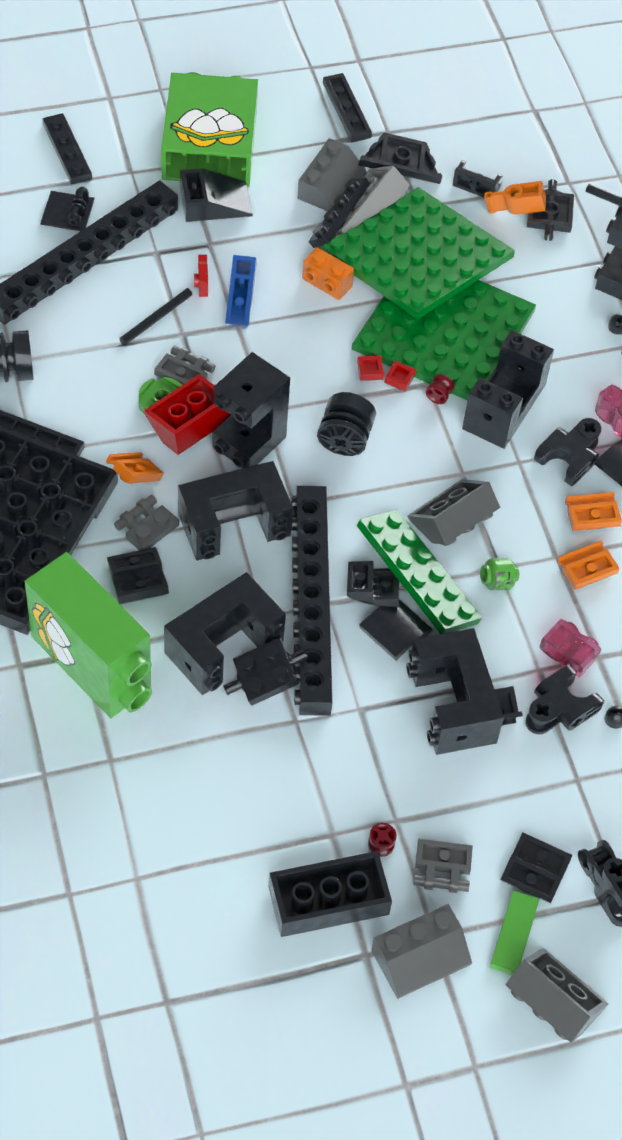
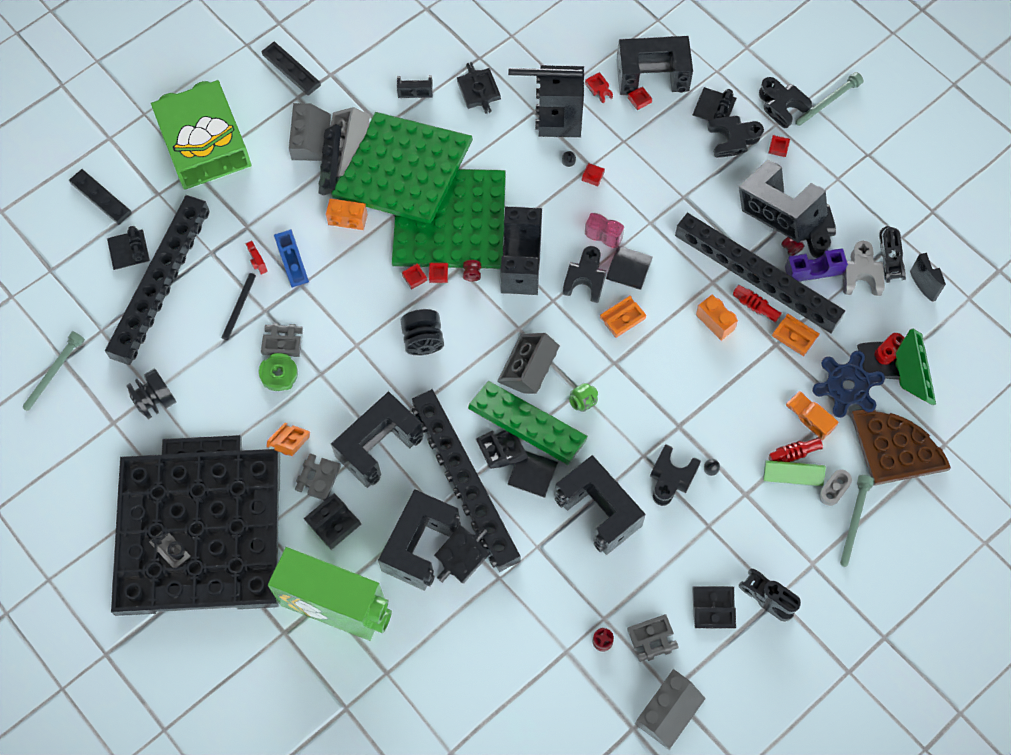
camera: 20 degrees left, 10 degrees up
red slope [144,374,231,455] -> none
black slope [180,169,253,222] -> none
black piece [212,352,291,468] -> none
black brick [268,851,392,937] -> none
black wing [358,132,442,184] -> none
orange piece [484,181,546,215] -> none
bright green tile [490,890,540,975] -> none
black bracket [494,686,523,725] -> none
dark grey slope [505,948,609,1042] -> none
clear pink brick [539,619,601,678] -> none
orange plate [557,540,620,590] -> none

